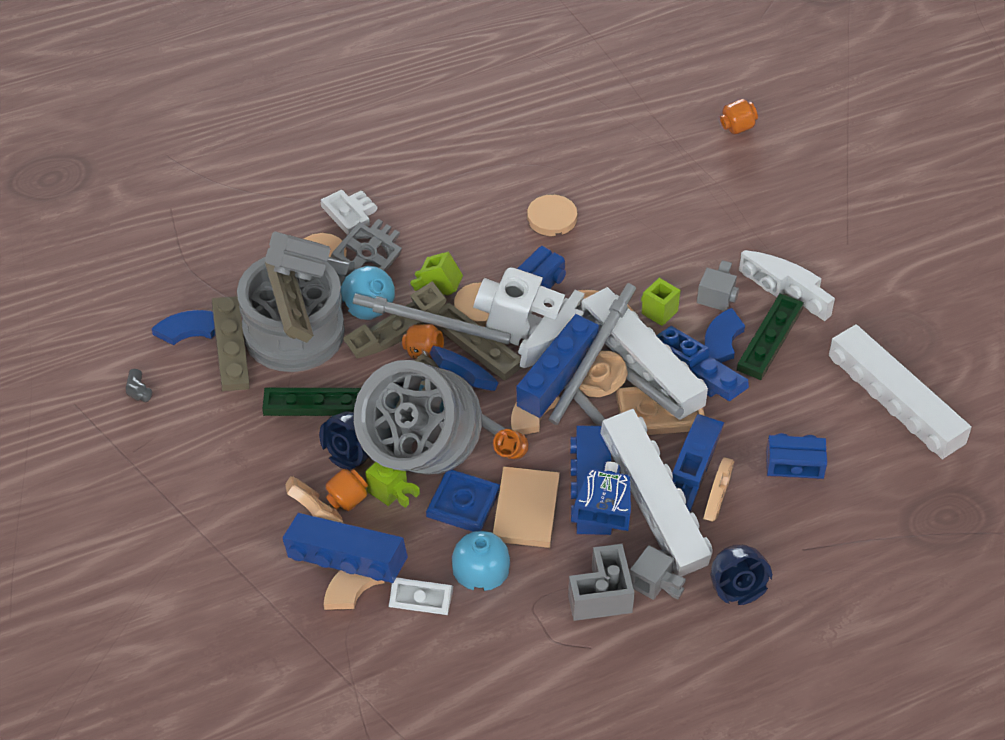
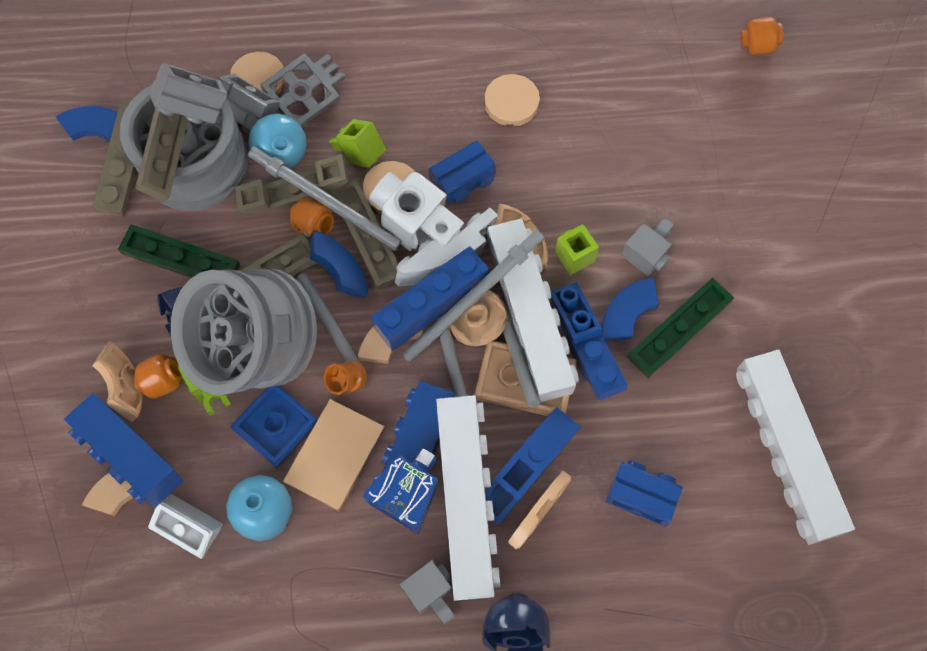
camera: 20 degrees right, 20 degrees up
dark grey arm [126,369,153,402] -> none
white hinge [321,190,377,235] -> none
light grey brick [568,544,634,621] -> none
white slope [739,250,835,321] -> none

